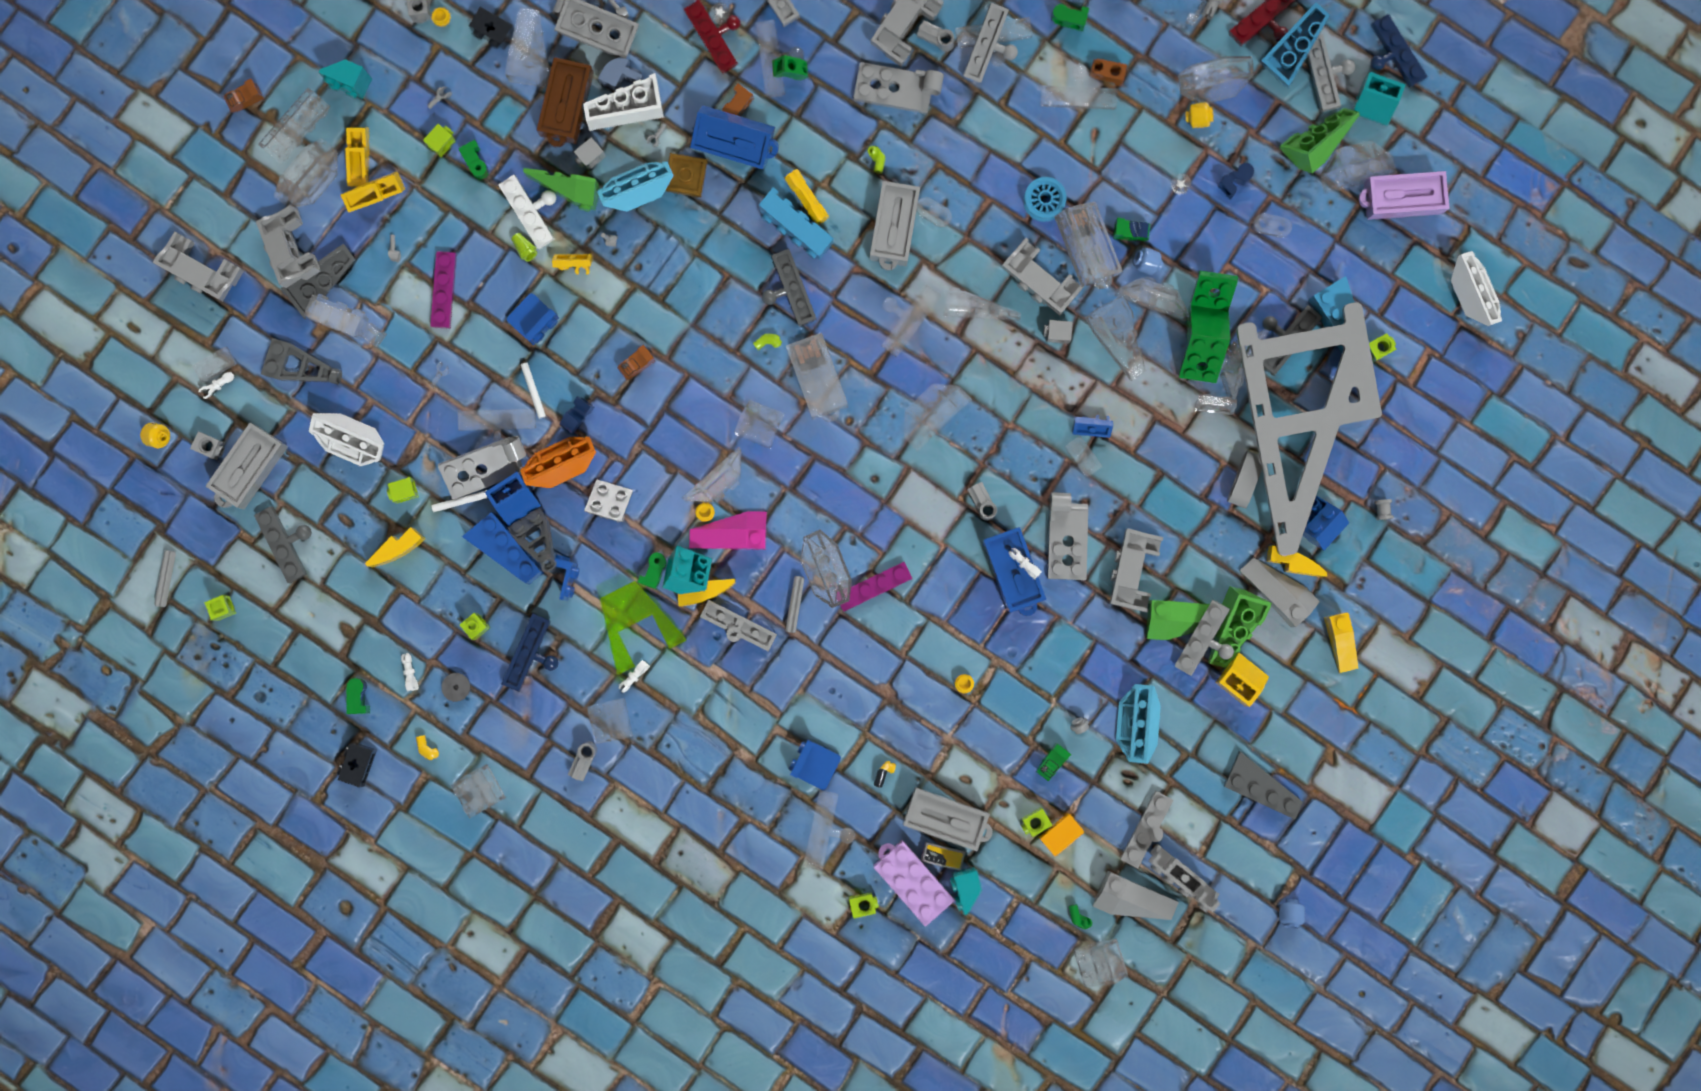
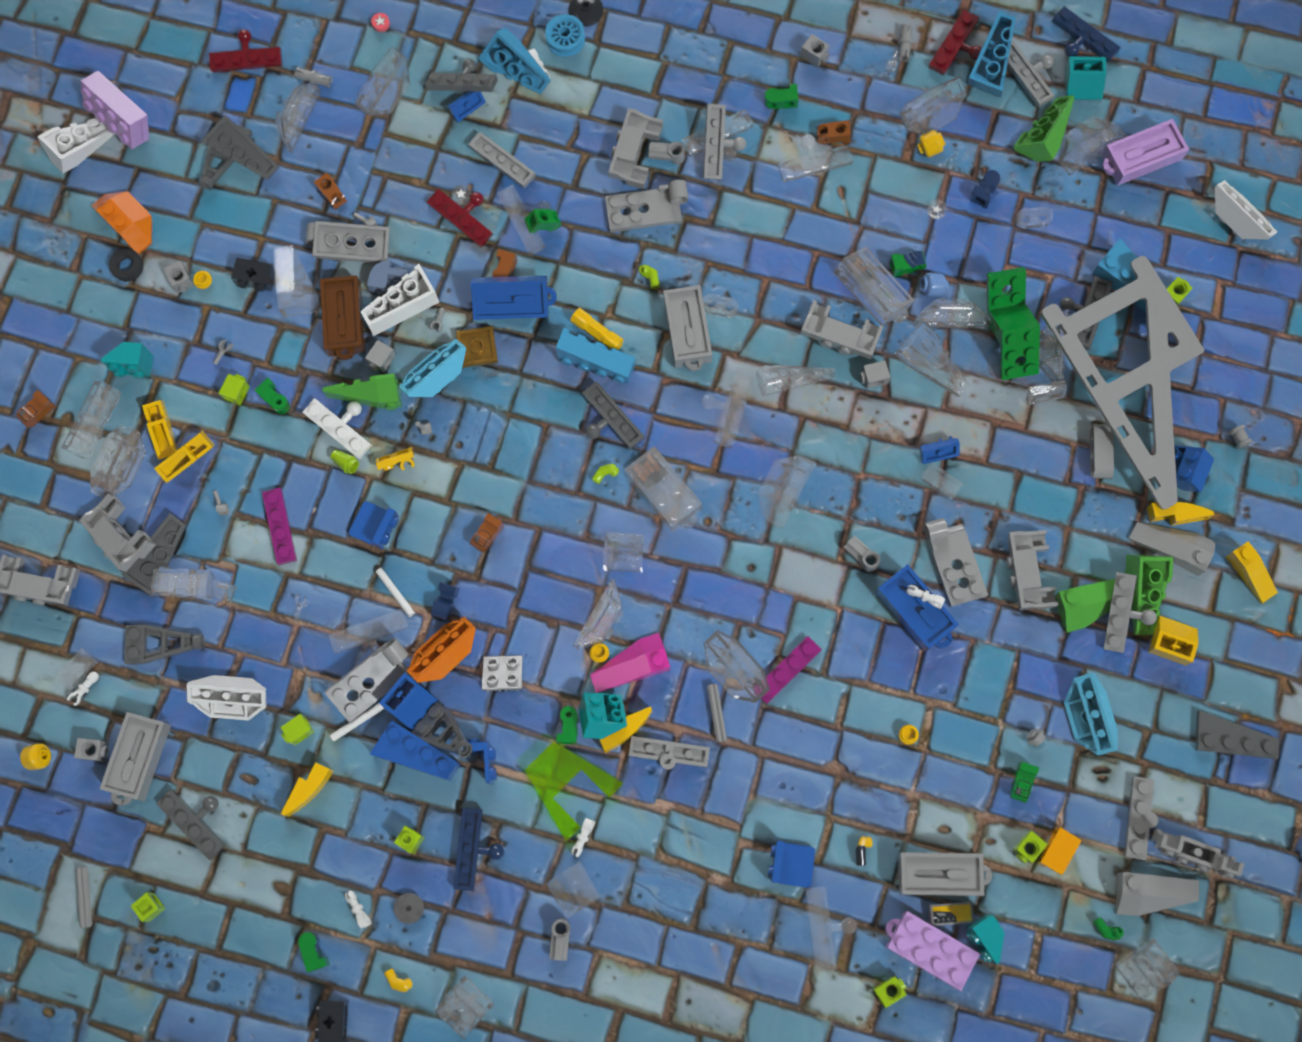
camera: 10 degrees left, 10 degrees down
dark azure wheel [1023,177,1067,222] -> none

